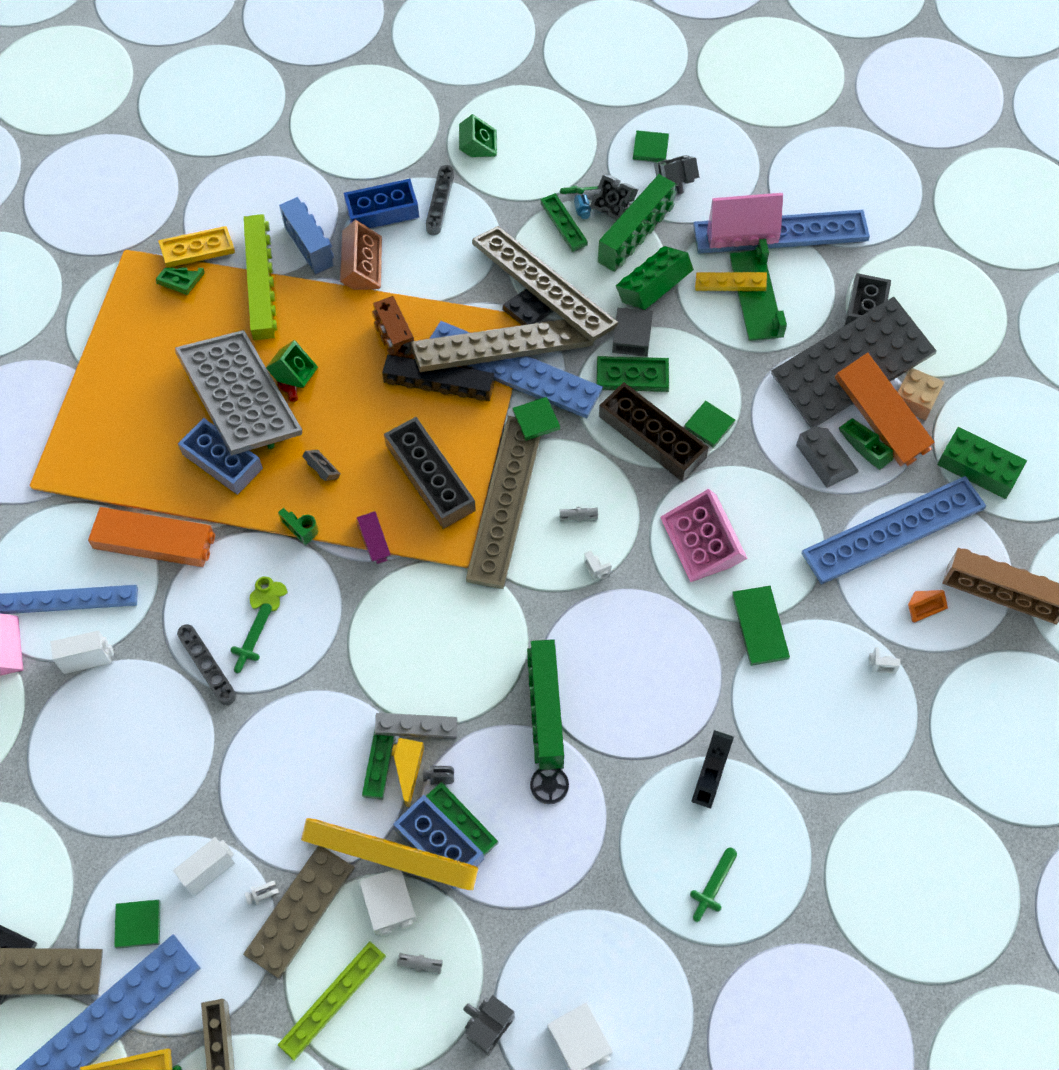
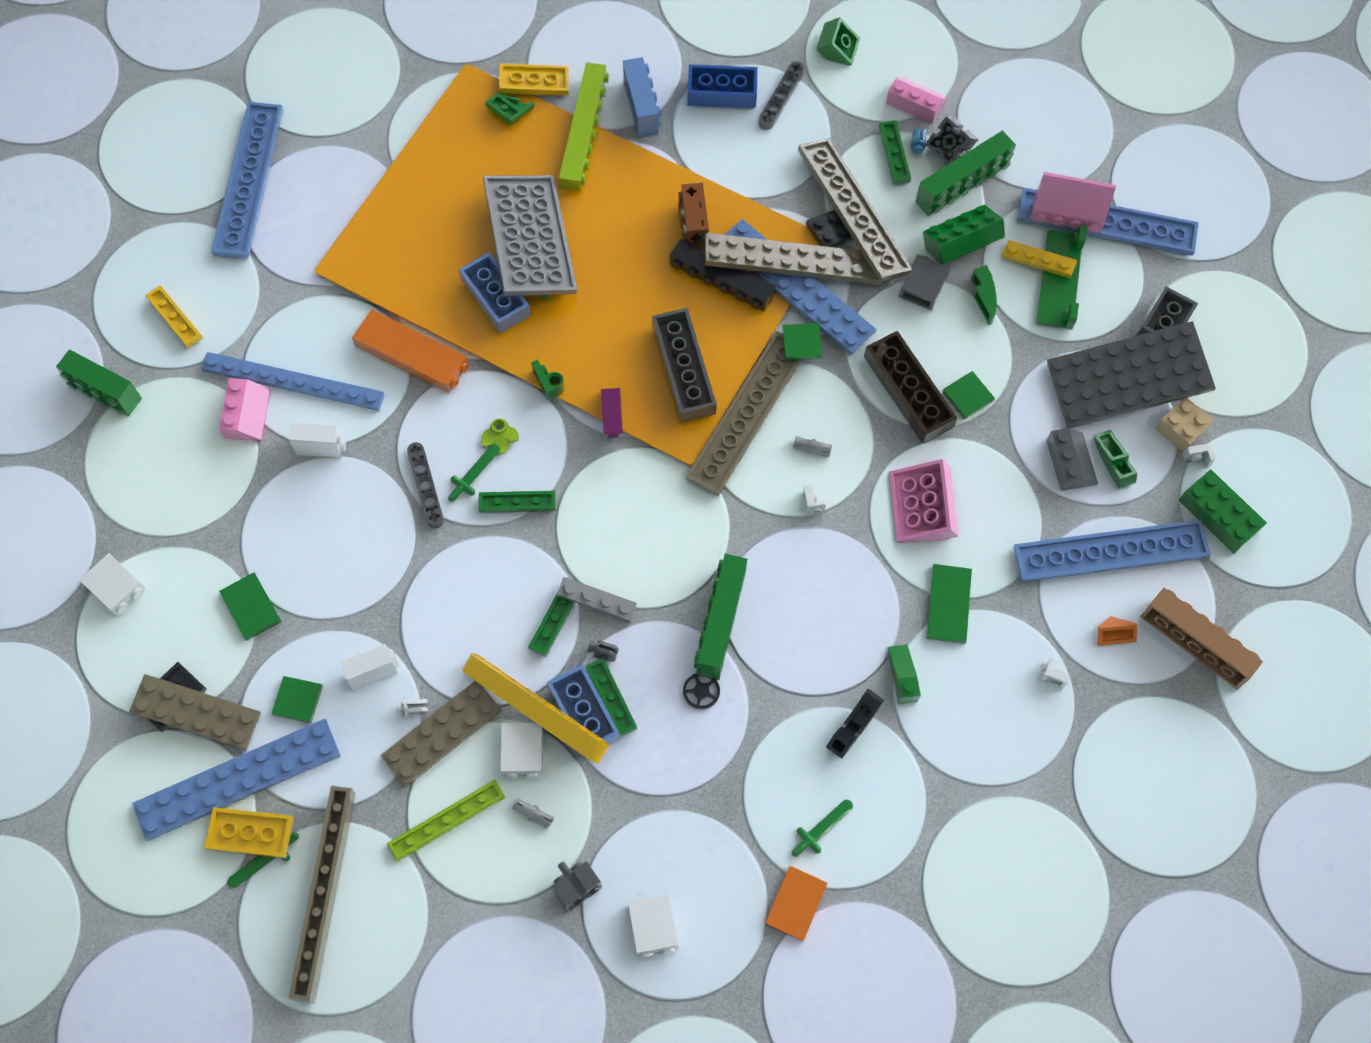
camera: 15 degrees right, 5 degrees up
green slope [266,340,318,388] -> none
red arm [277,382,298,402] -> none
dark grey plate [302,450,341,481] -> none
nougat slope [340,220,382,290] -> none
yellow slope [392,738,424,807] -> none
green sword [560,185,599,195] -> none
green tile [596,356,669,392] -> none
green tile [633,130,669,162] -> none
dark grey brick [654,155,700,194] -> none
orange brick [835,352,935,467] -> none
none -> green tile [219,572,282,641]
none -> green plate [478,491,556,513]
none -> orange tile [765,866,828,941]
none -> bright pink slope [886,76,947,124]
none -> green slope [888,644,921,704]
none -> green slope [971,265,997,325]
none -> white bracket [1182,443,1215,467]

